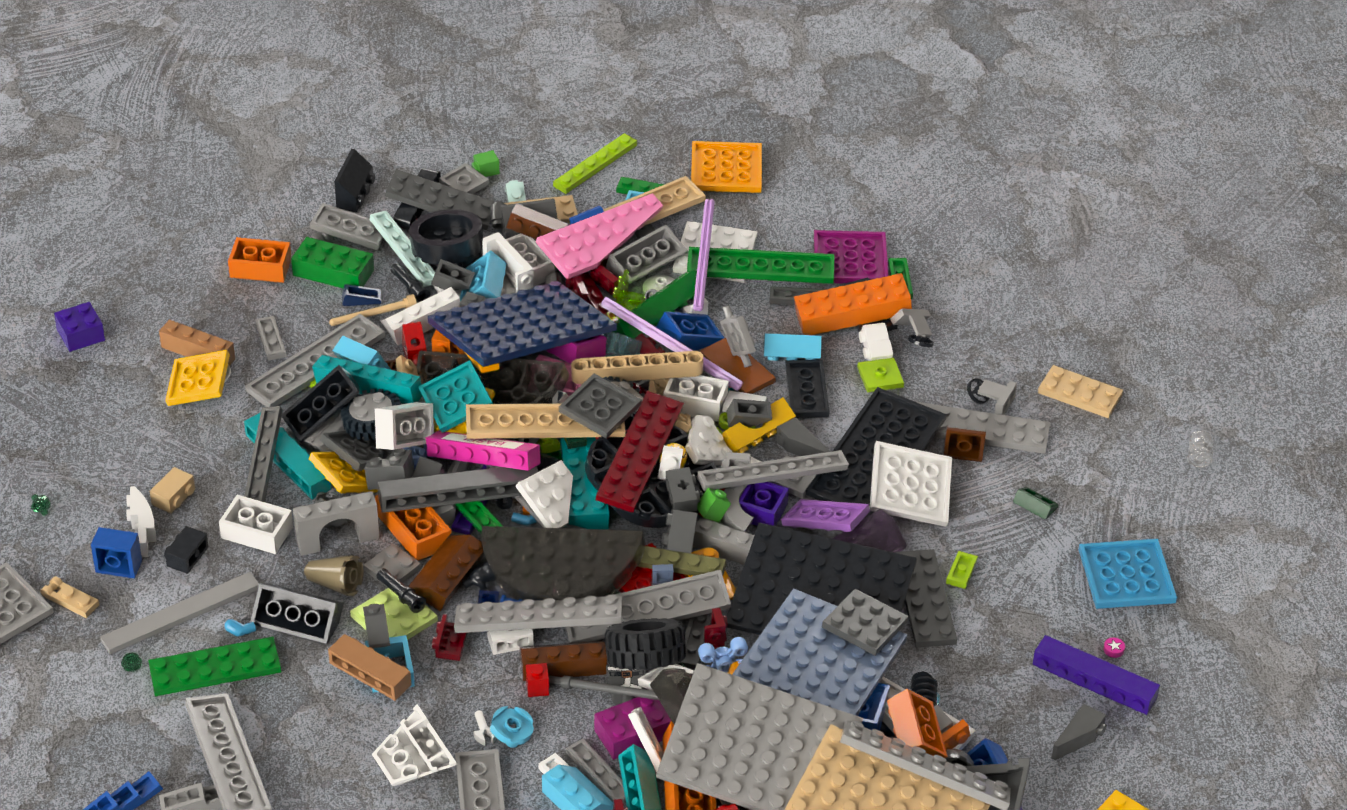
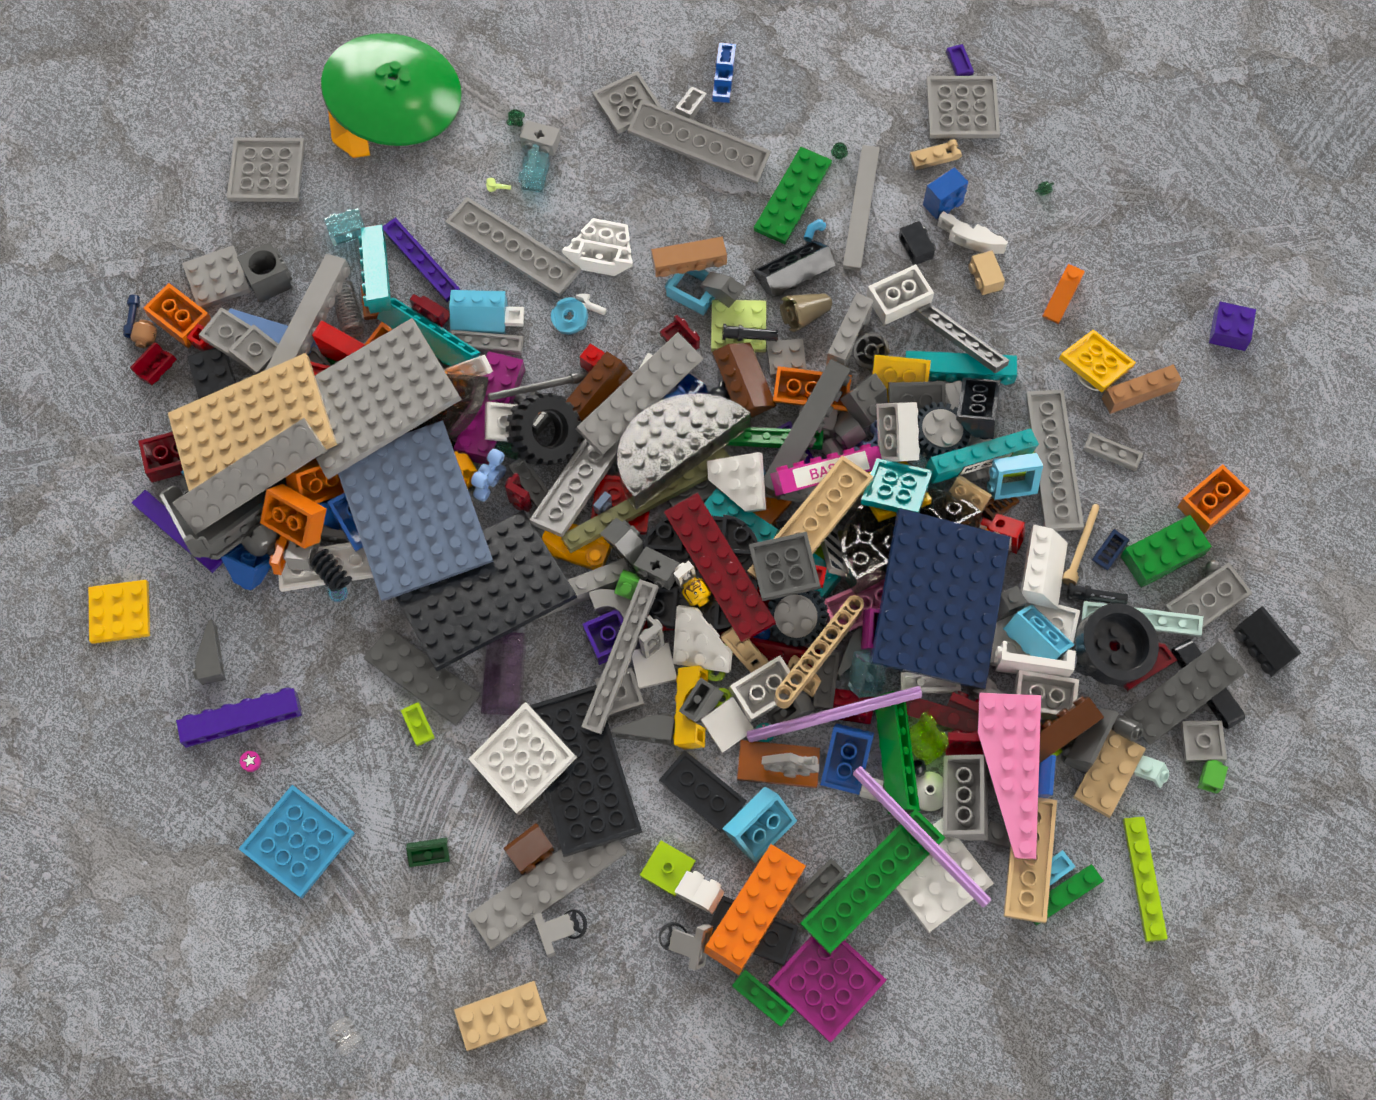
camera: 135 degrees right, 25 degrees up
dark grey slope [431,259,475,291] -> none
light orange plate [691,141,762,193] -> none
medium lavender plate [781,499,870,532] -> none
plate [822,589,909,656] -> none
none -> orange slope [1042,264,1085,324]

